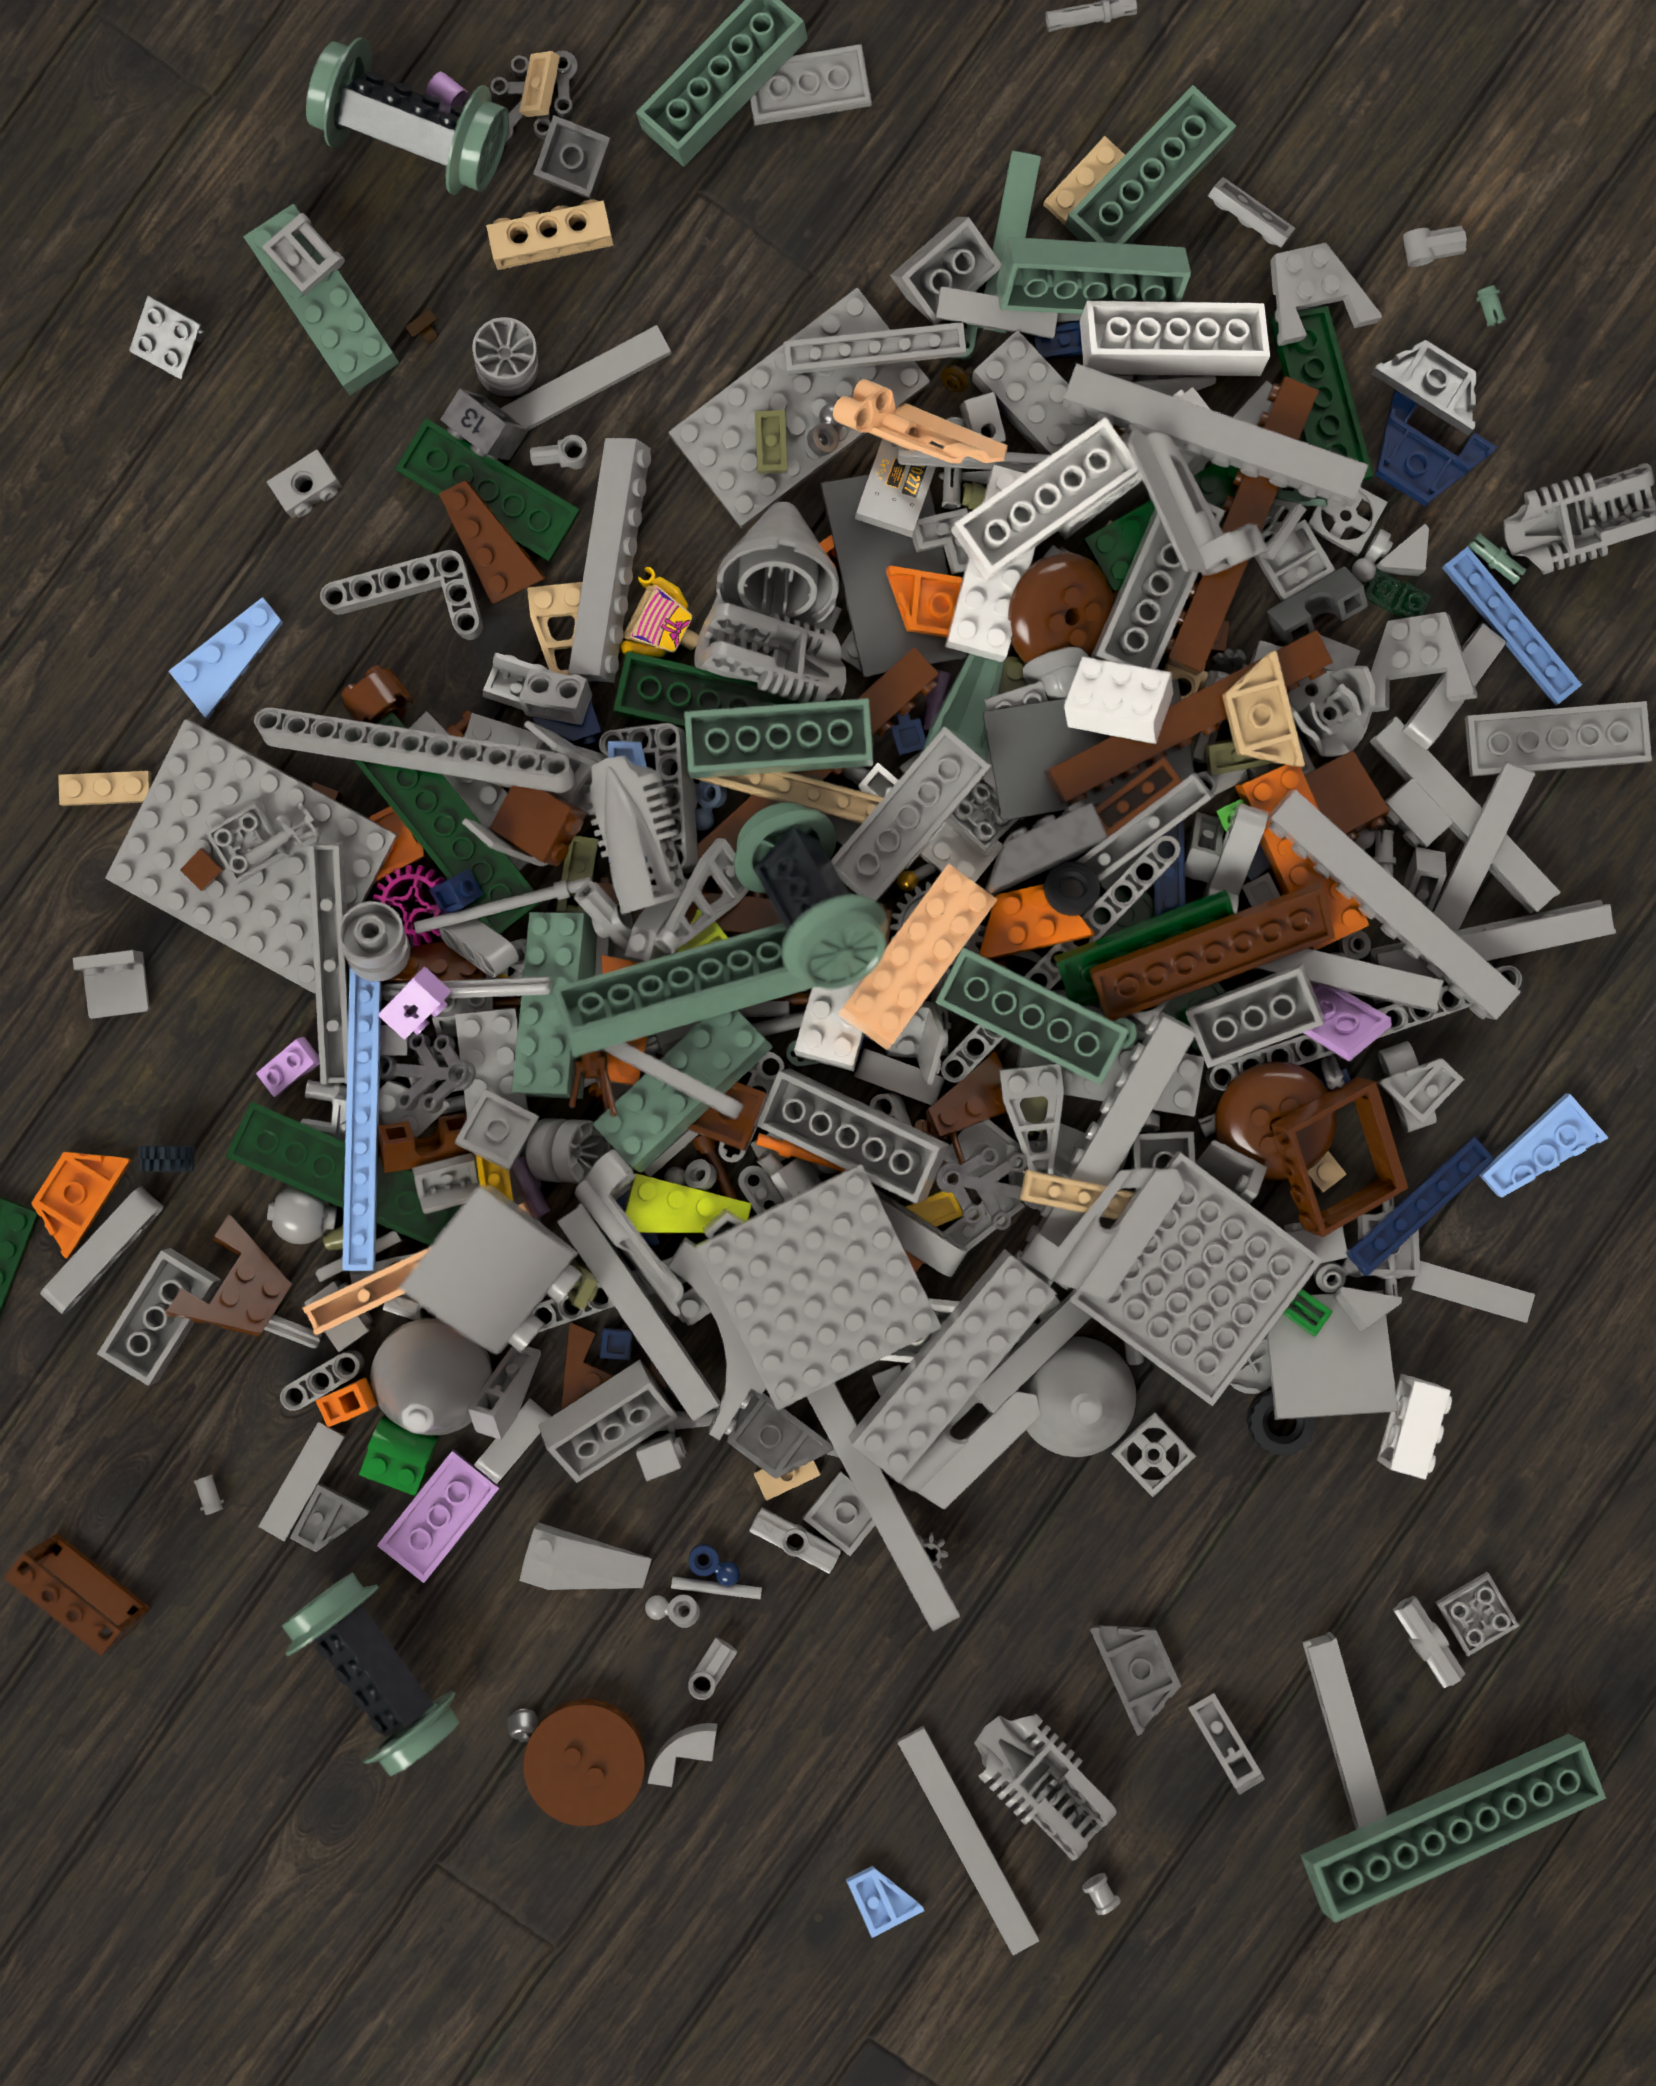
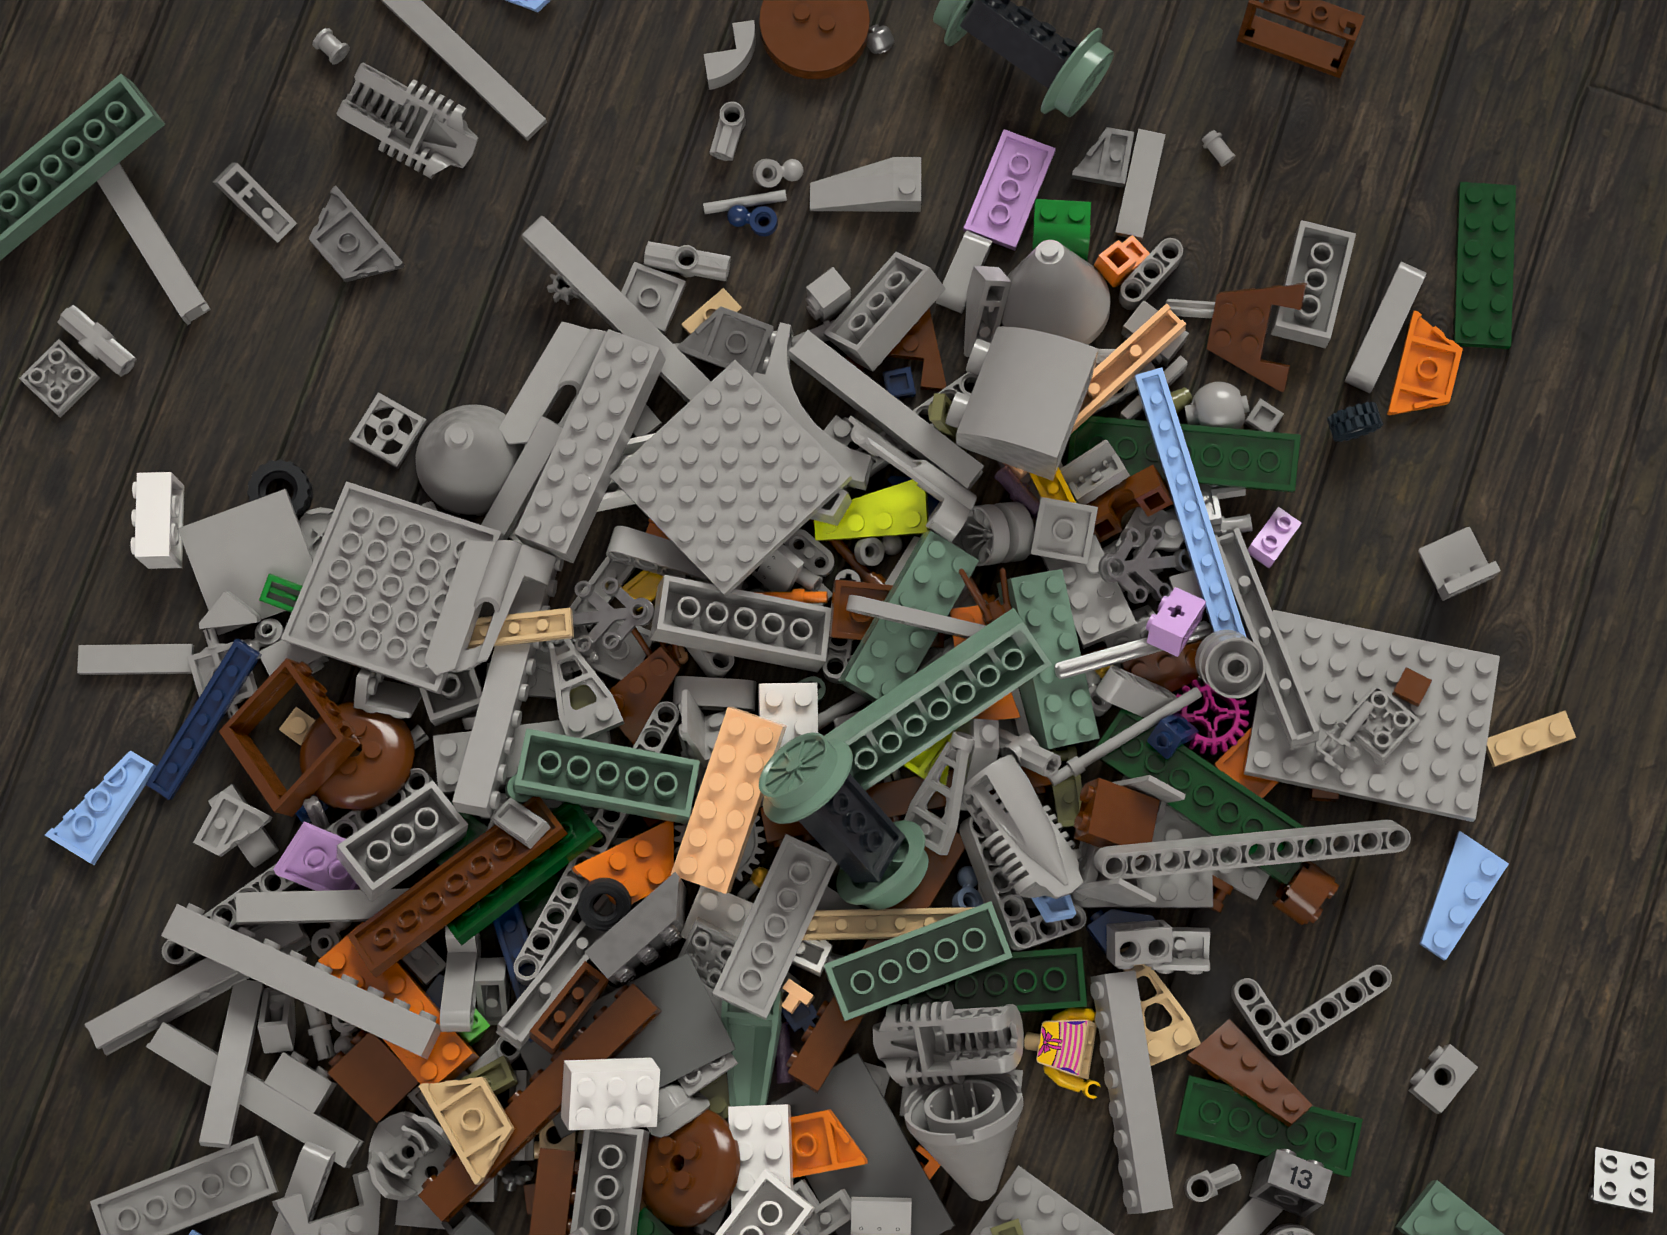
camera: 170 degrees right, 10 degrees down
none -> light grey tile [490,797,551,849]
none -> light nougat tile [781,979,815,1014]
none -> light grey tile [1244,398,1284,432]

